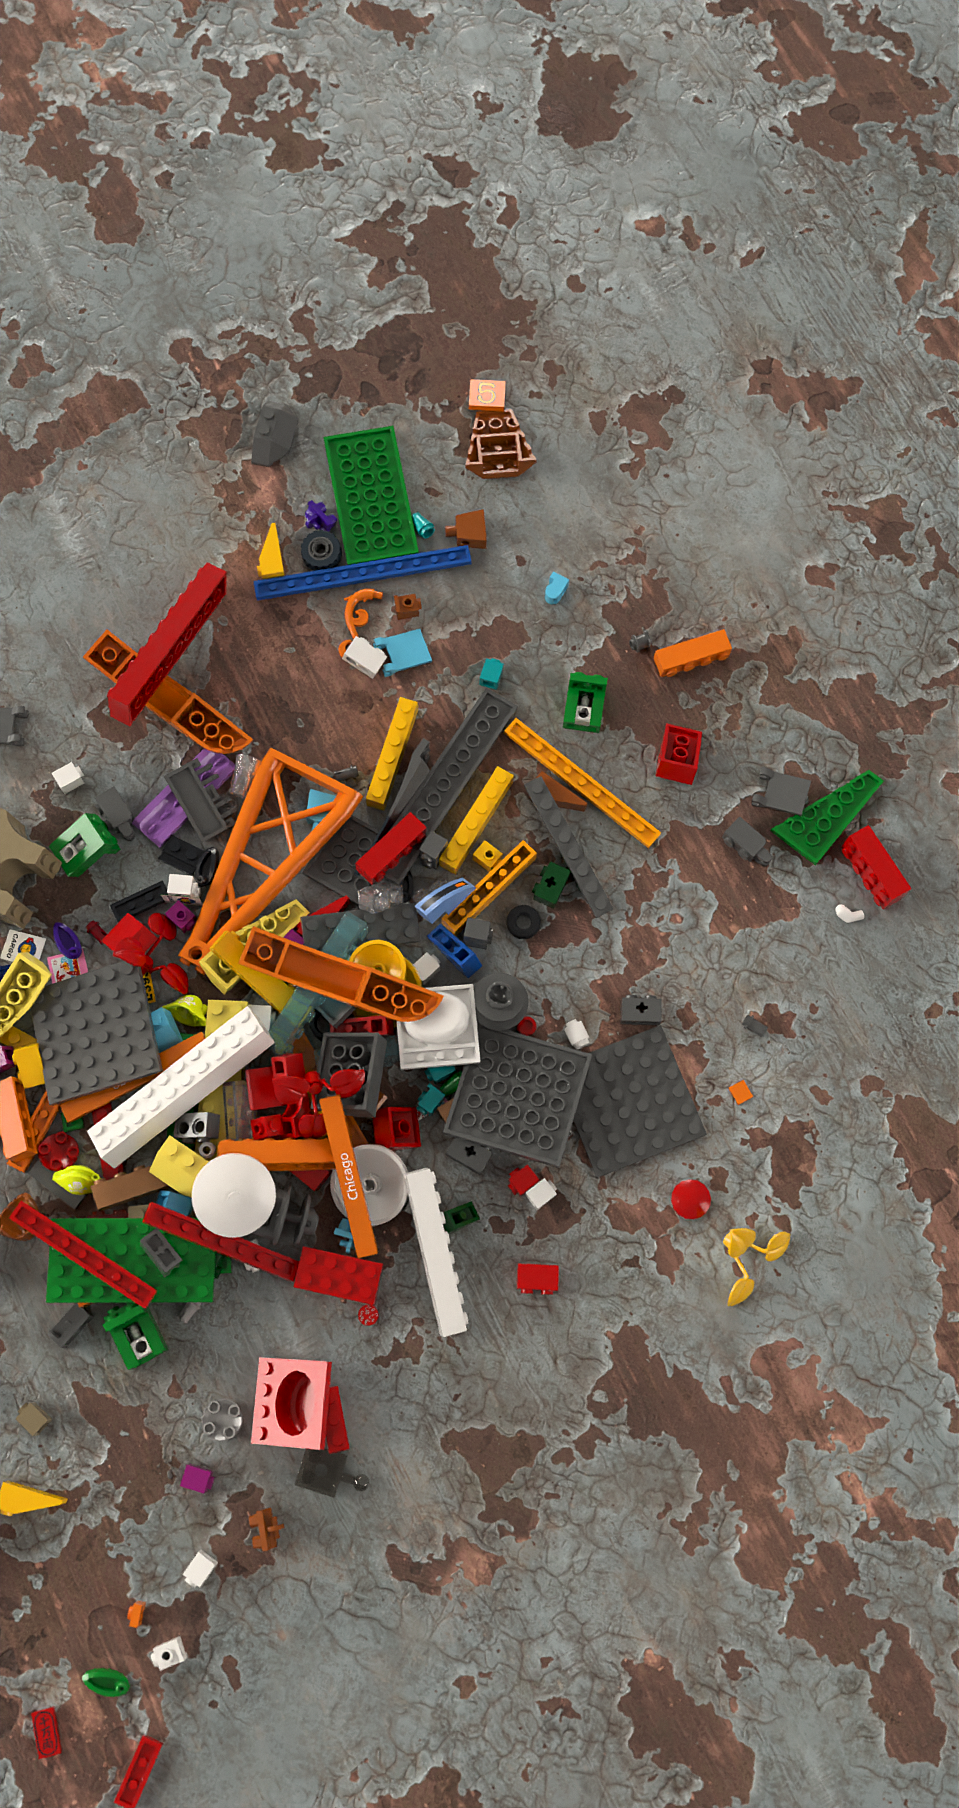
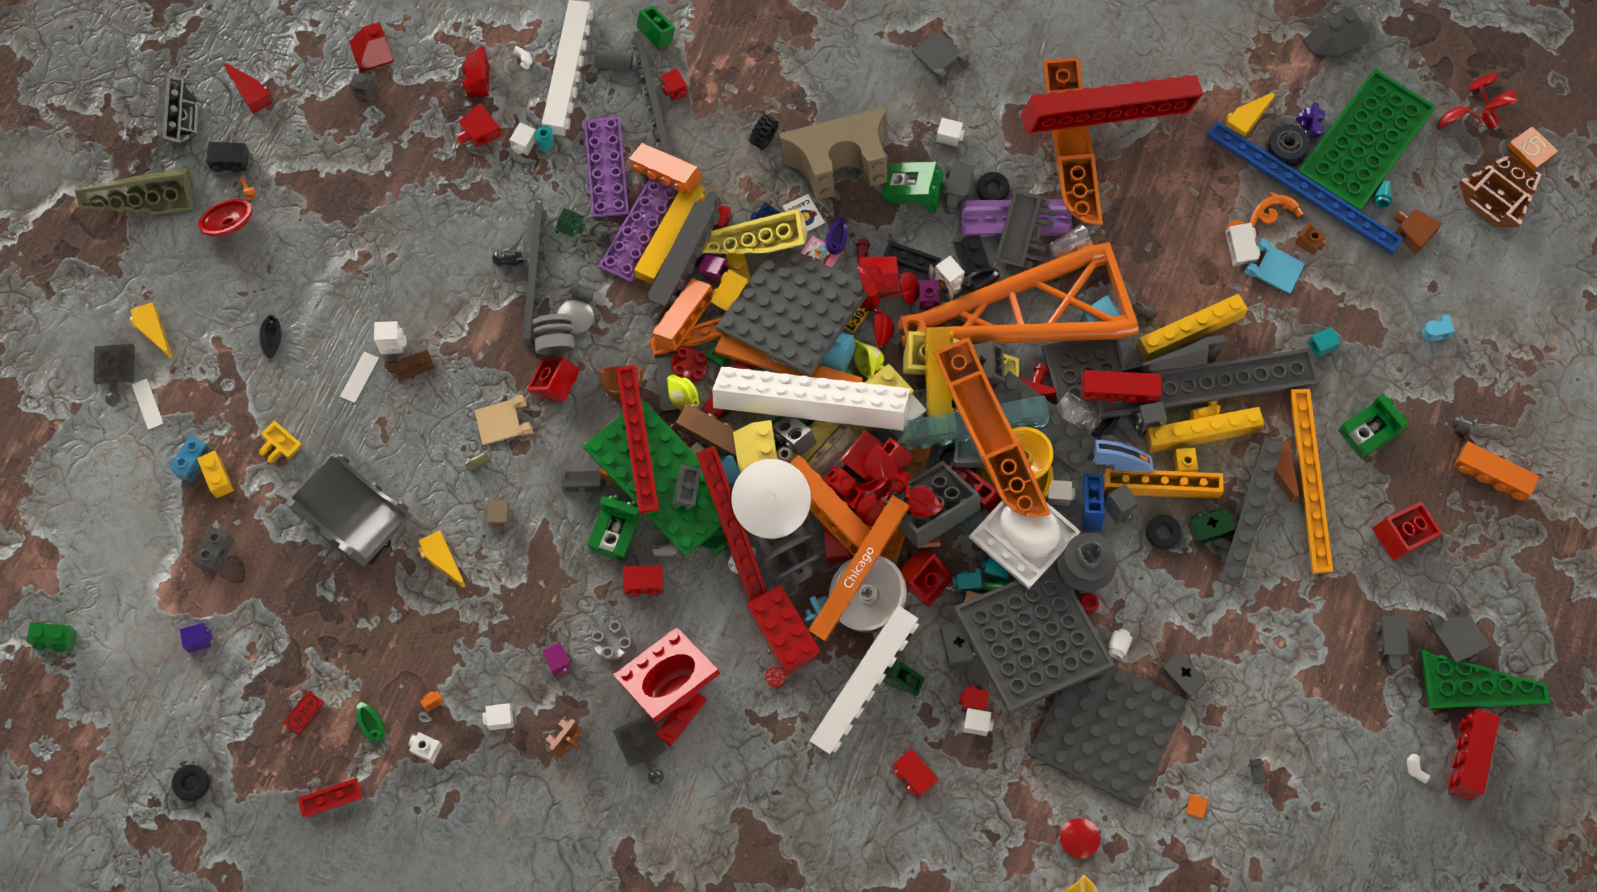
camera: 50 degrees right, 5 degrees down
none -> red brick [623,565,664,597]
none -> dark grey brick [973,340,1005,385]
none -> black tyre [976,172,1010,200]
none -> red pin [1032,364,1048,384]
none -> yellow arm [1190,401,1221,420]
none -> red plant [1438,71,1518,131]

